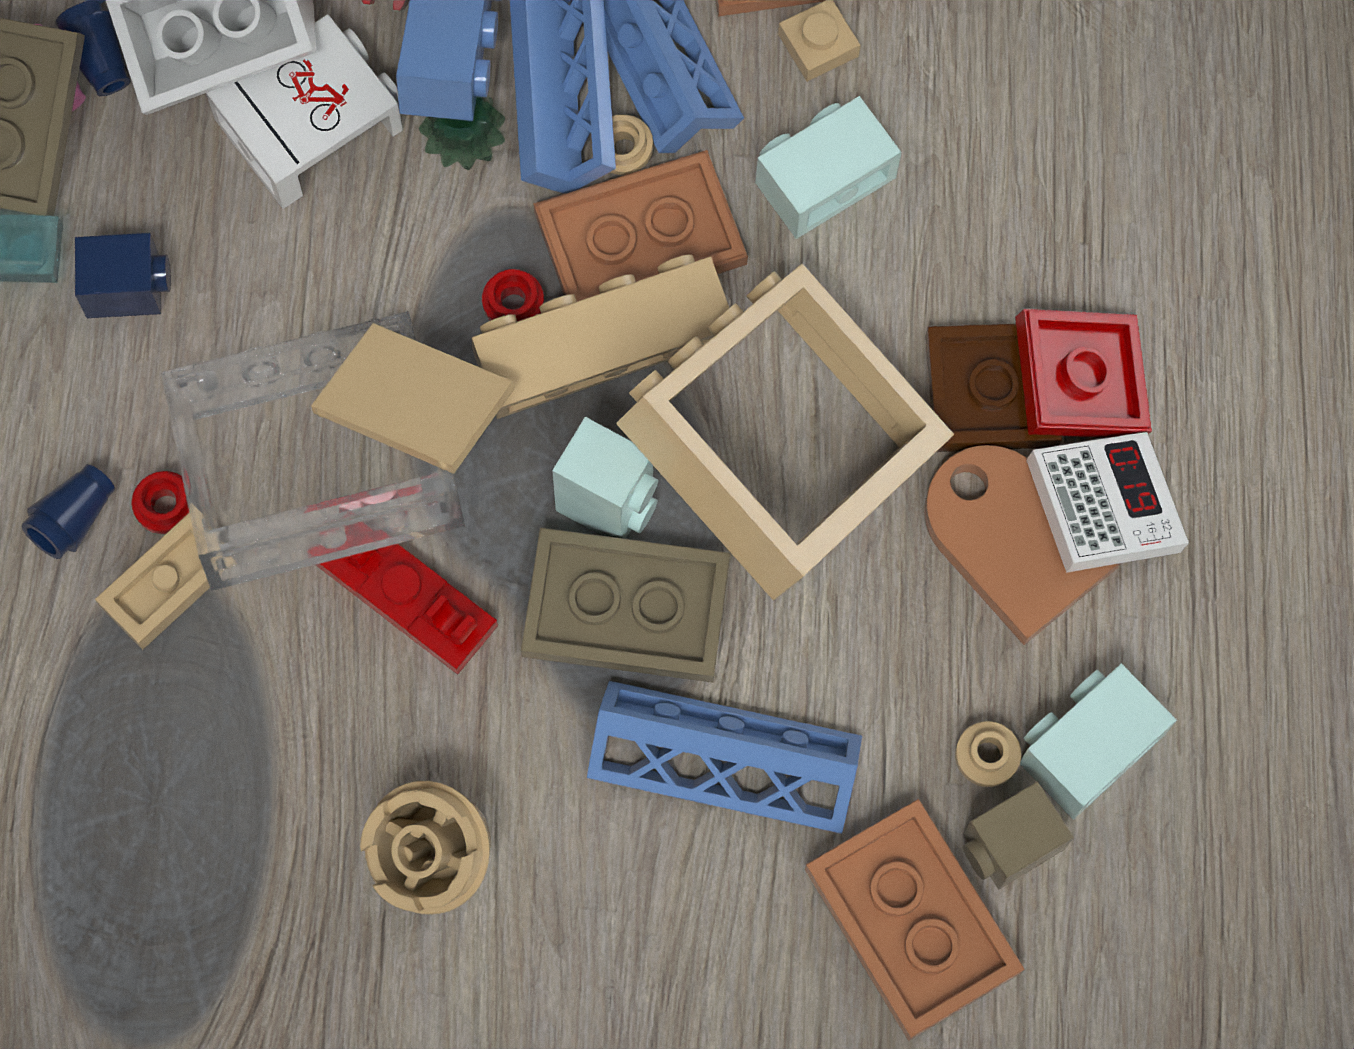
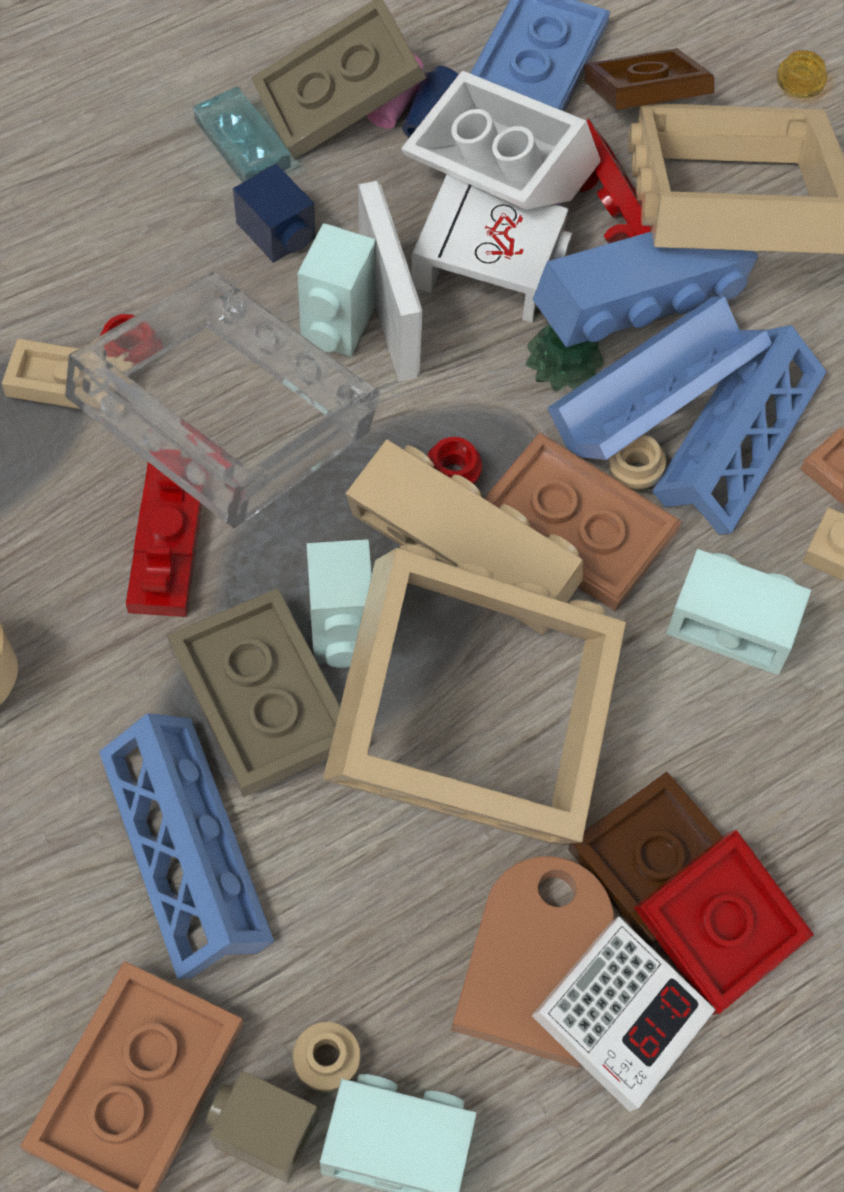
camera: 55 degrees right, 10 degrees down
dark blue cone [21,464,115,559] -> none
tan piece [311,323,514,474] -> none
none -> light aqua brick [297,223,376,357]
none -> white tile [358,181,423,382]

